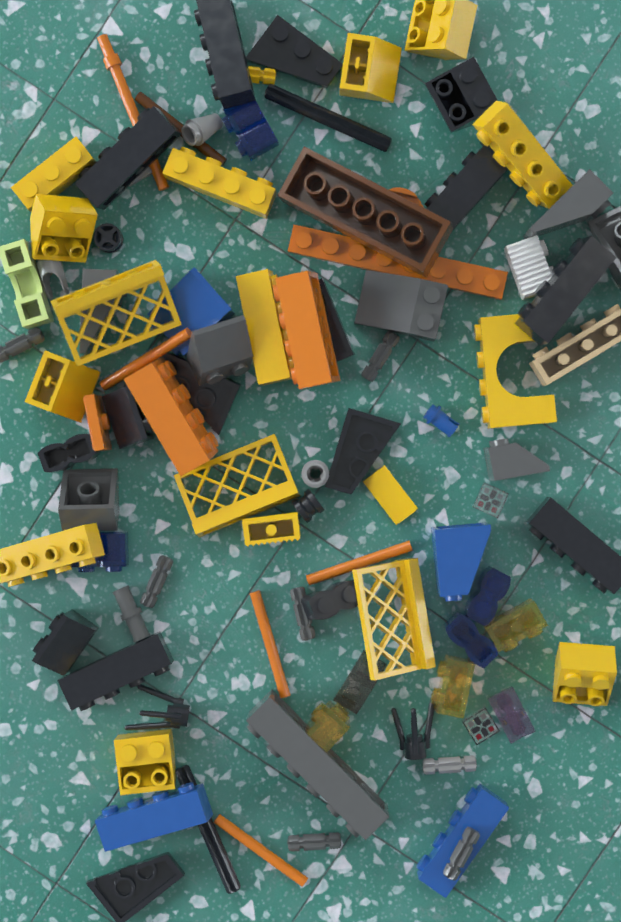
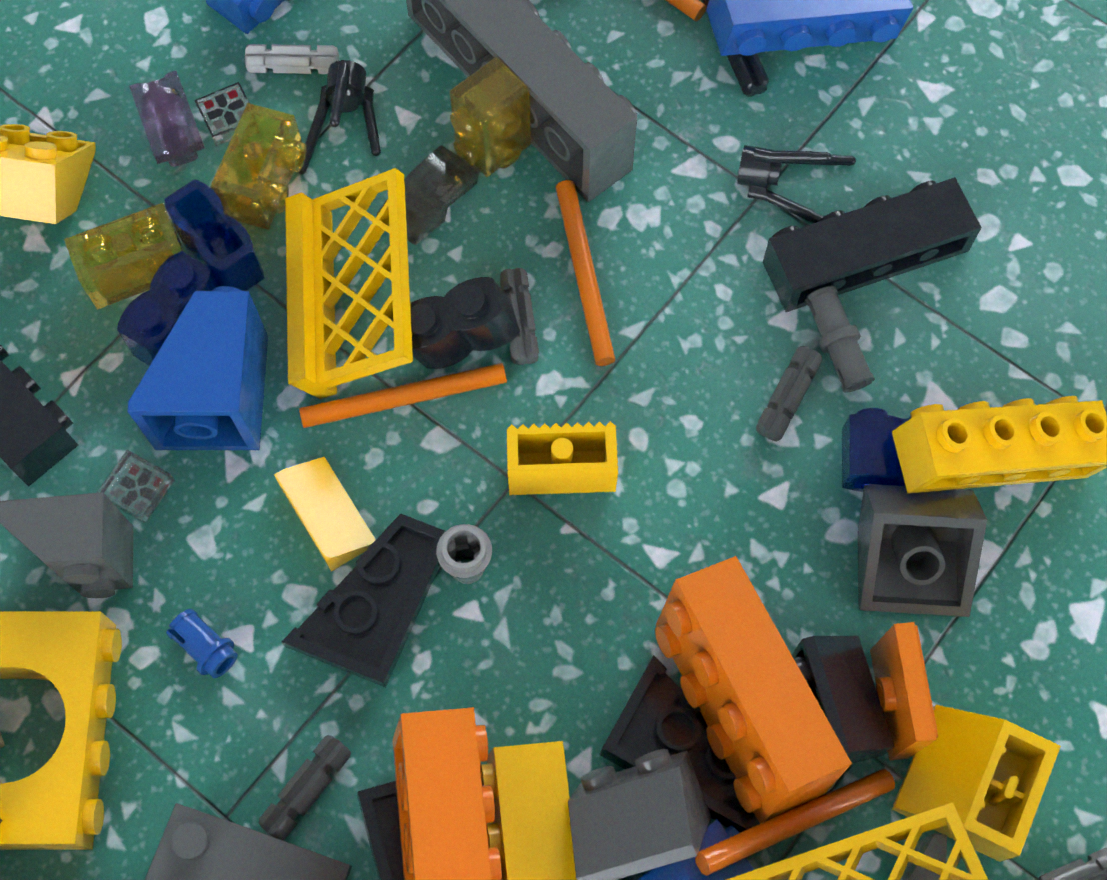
camera: 175 degrees left, 20 degrees down
black slope [32,609,99,676] -> none
black brick [37,434,101,472] -> none
yellow slope [114,728,176,795] -> none
yellow fence [174,434,300,537] -> none
black wheel [291,488,325,523] -> none

